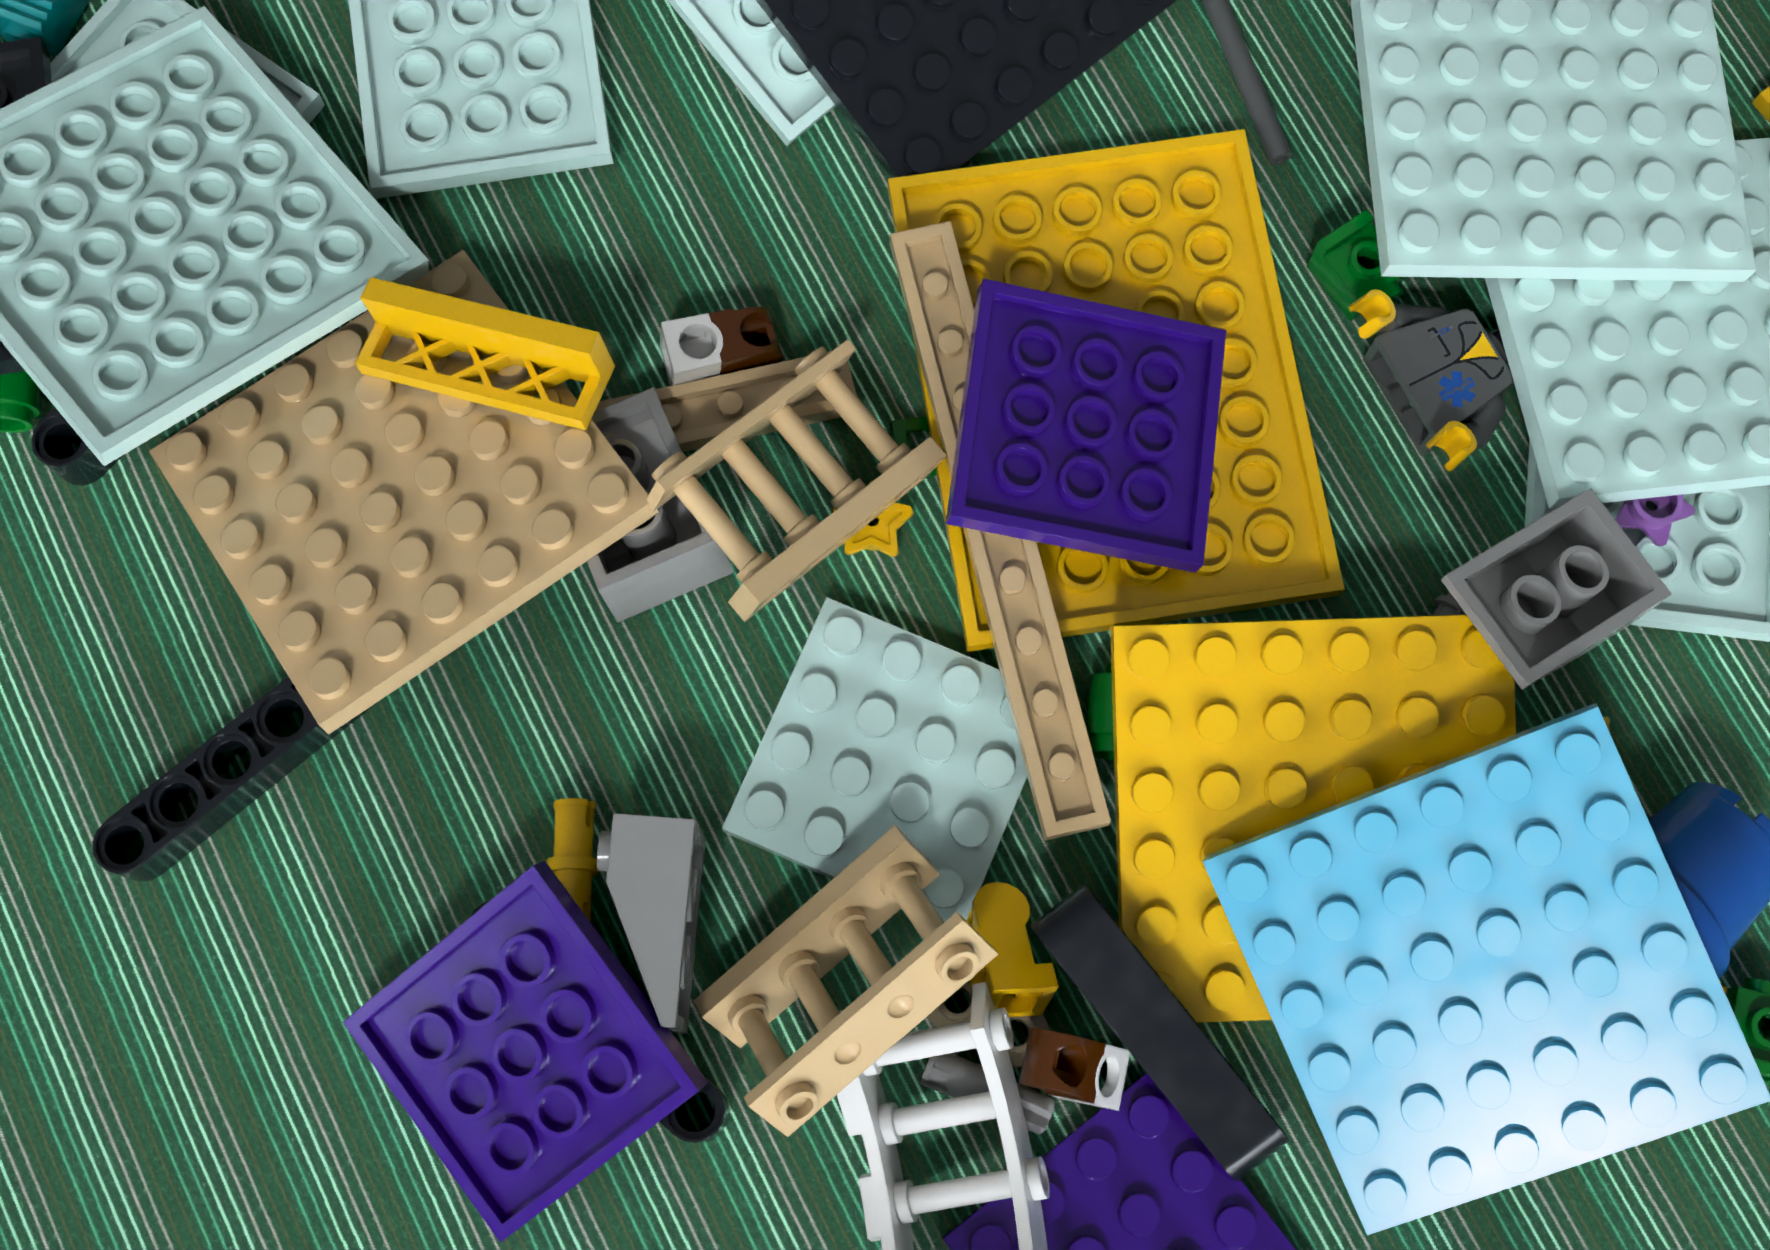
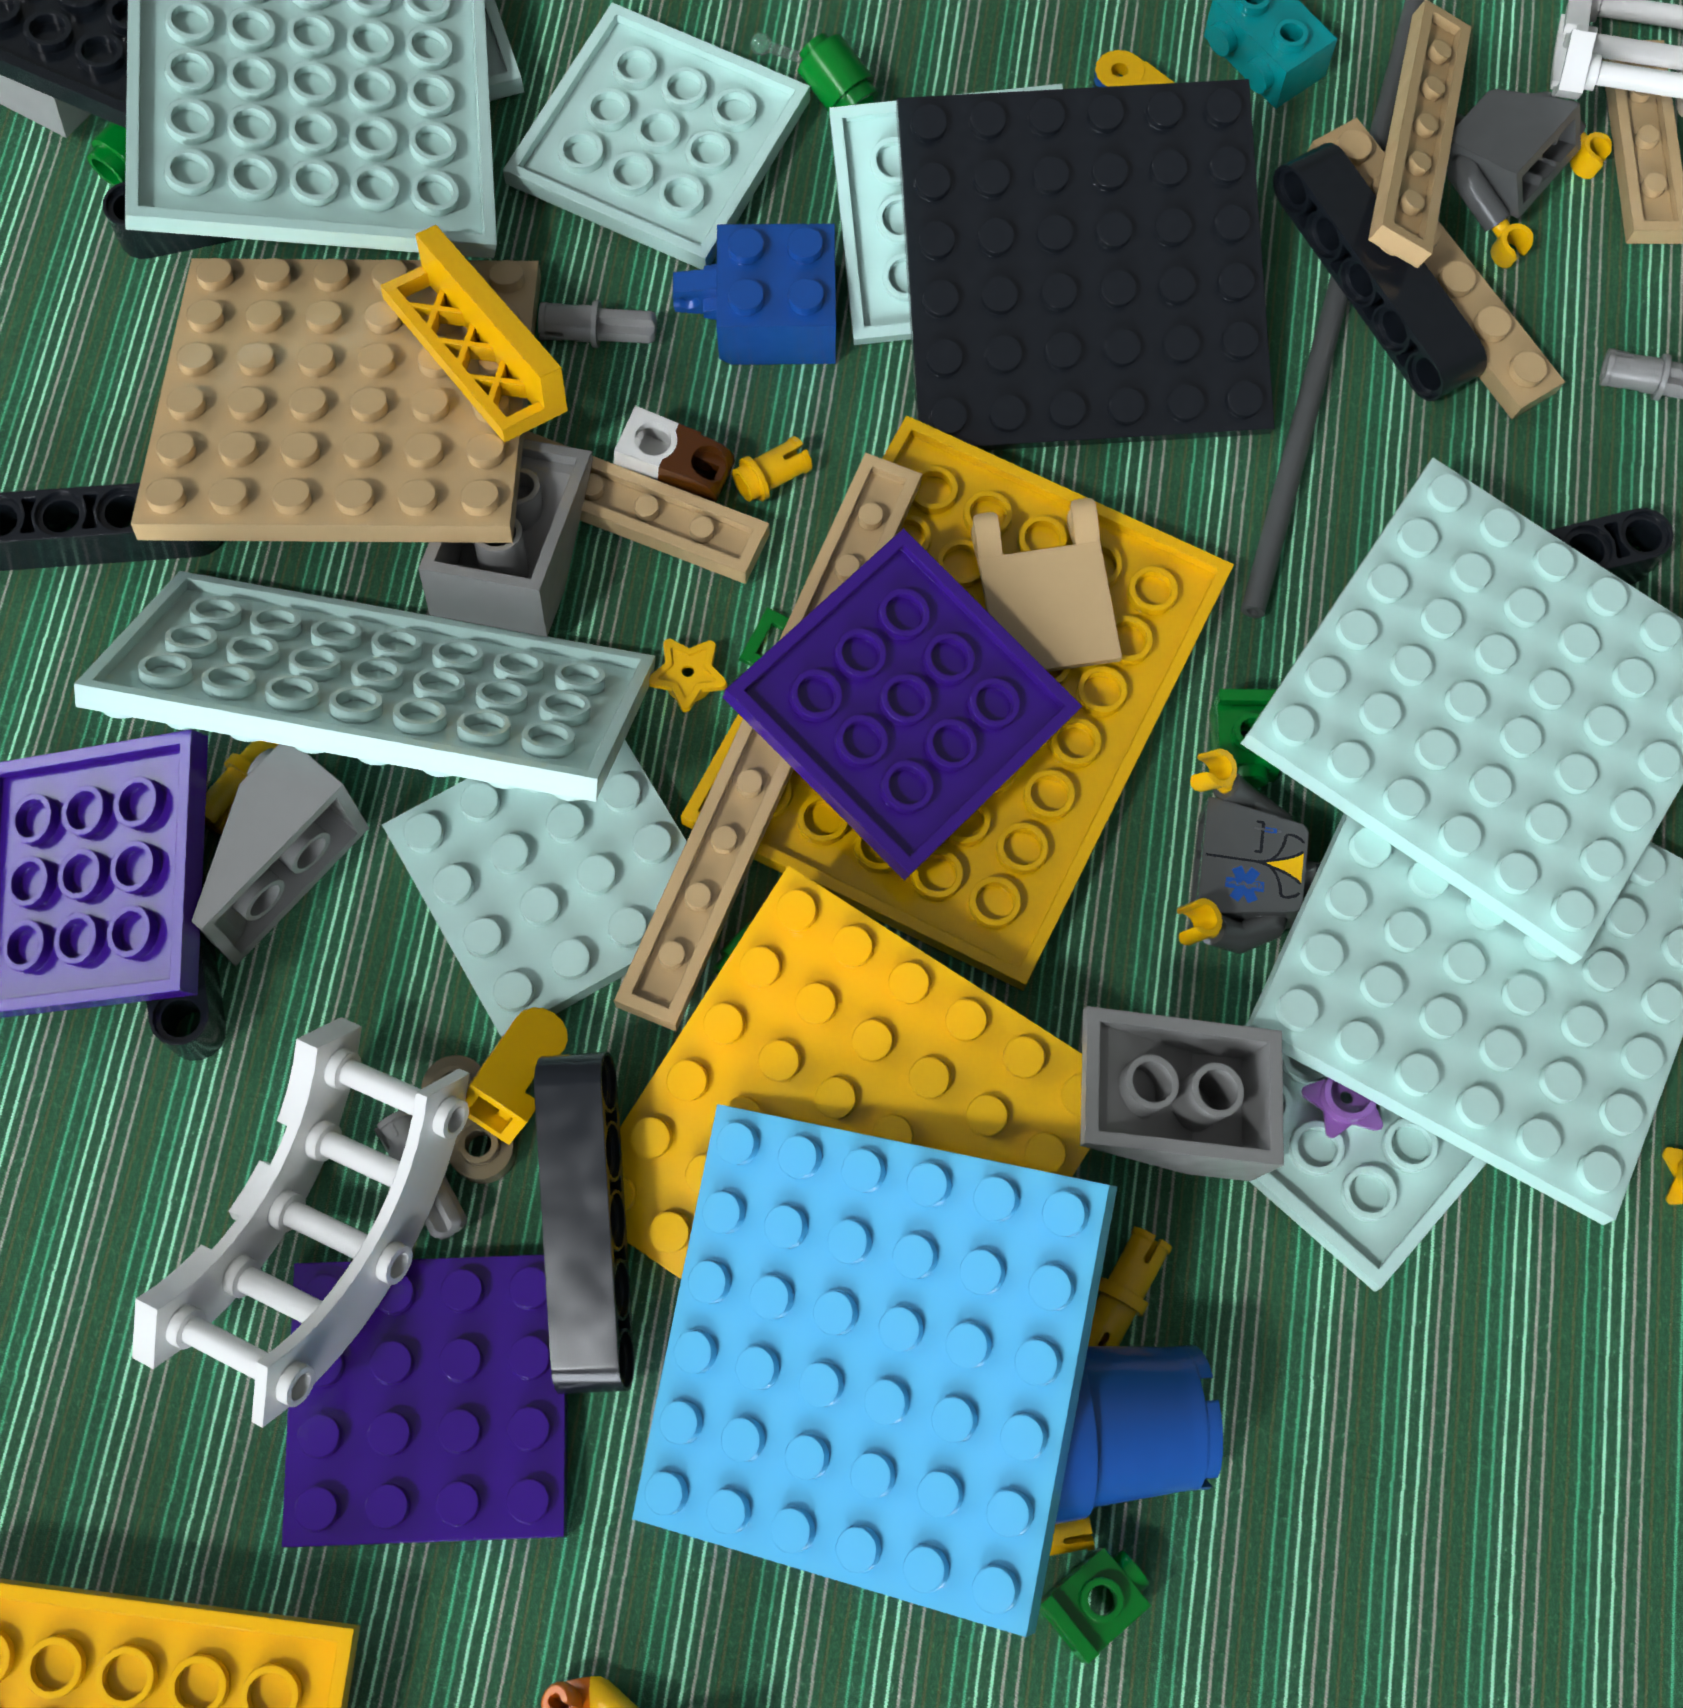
camera: 35 degrees right, 5 degrees down
tan fence [646,339,947,622] -> none
tan fence [693,825,998,1137] -> none
reddish brown leg [1019,1028,1130,1111] -> none
none -> light aqua plate [74,571,655,802]
none -> light grey axle [538,300,657,348]
none -> blue hinge [672,223,836,365]
none -> yellow pin [732,436,813,502]
none -> tan flag [971,498,1122,672]

